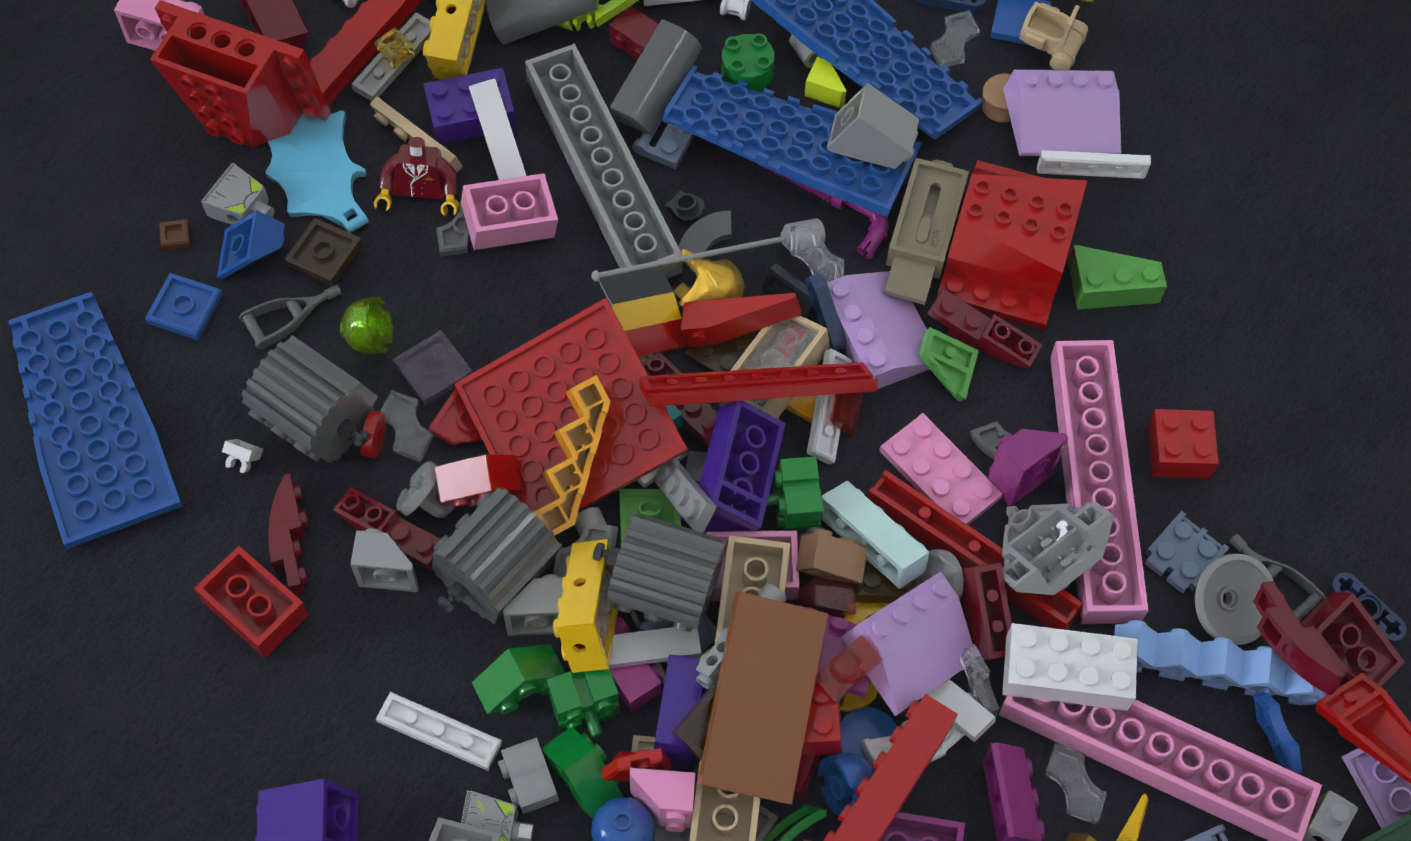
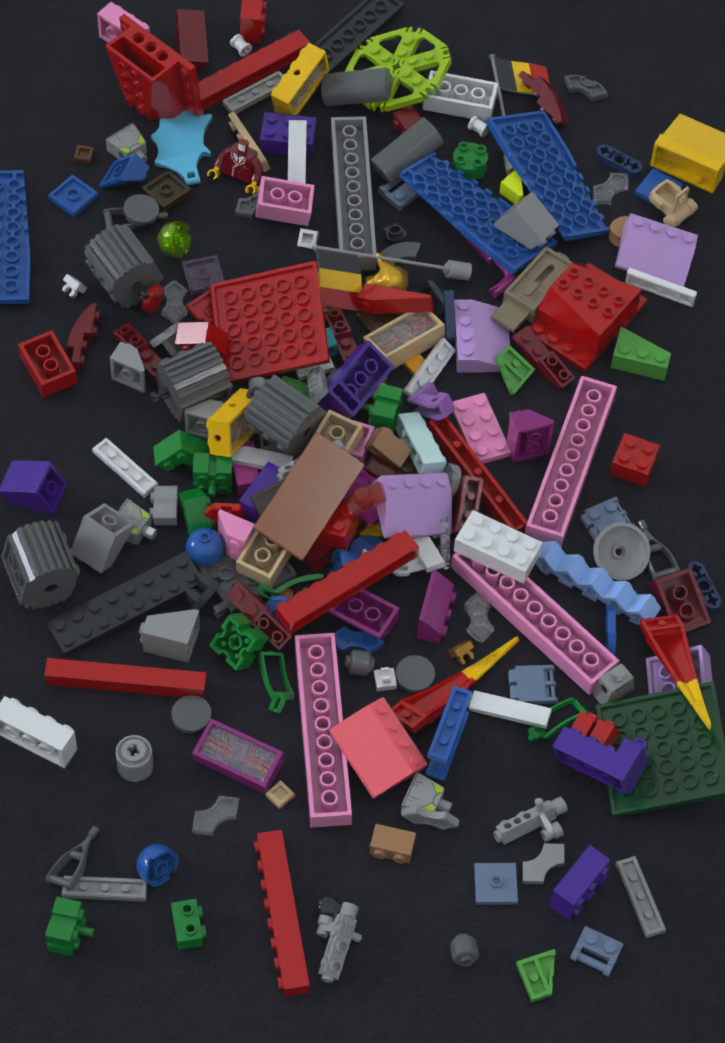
camera: 20 degrees right, 5 degrees down
clear yellow slope [374,27,414,69] -> none
light orange brick [534,375,611,536] -> none
red plate [639,362,878,407] -> none
clear tile [790,225,844,282] -> none
clear red slope [830,392,863,437] -> none
light grey wedge [1002,502,1114,595] -> none
dark red slope [1253,581,1345,695] -> none
none -> dark grey tile [123,194,159,226]
none -> white slope [297,228,319,249]
none -> medium lavender piece [407,382,456,420]

